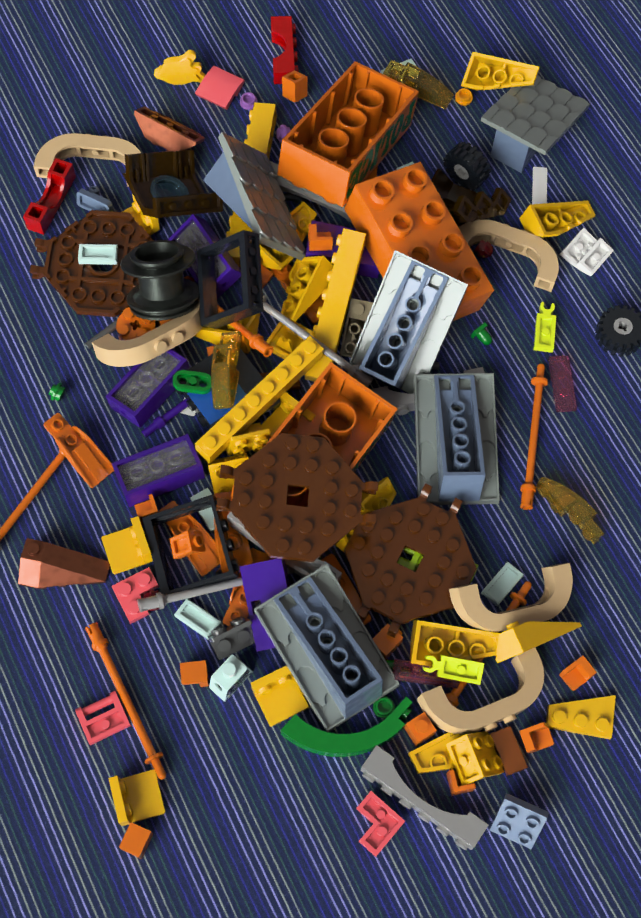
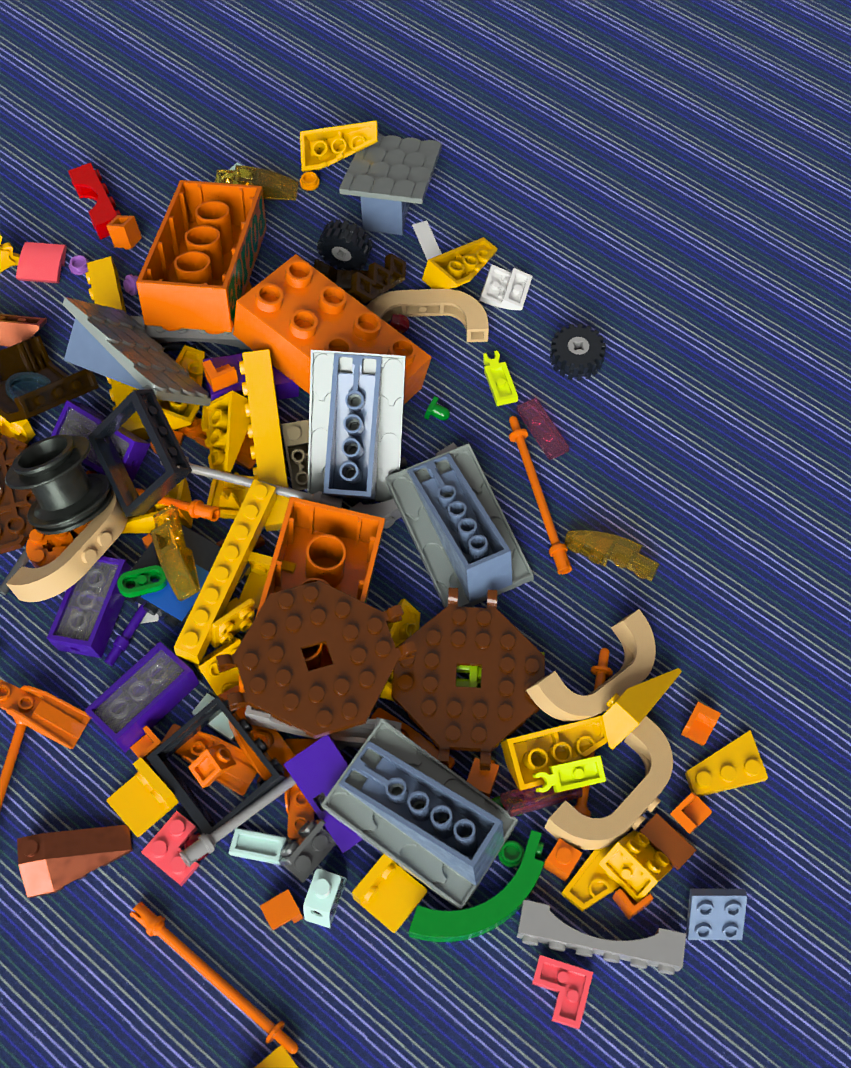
camera: 20 degrees left, 5 degrees down
coral plate [75,691,131,745] -> none
light aqua tile [481,562,524,606] -> none

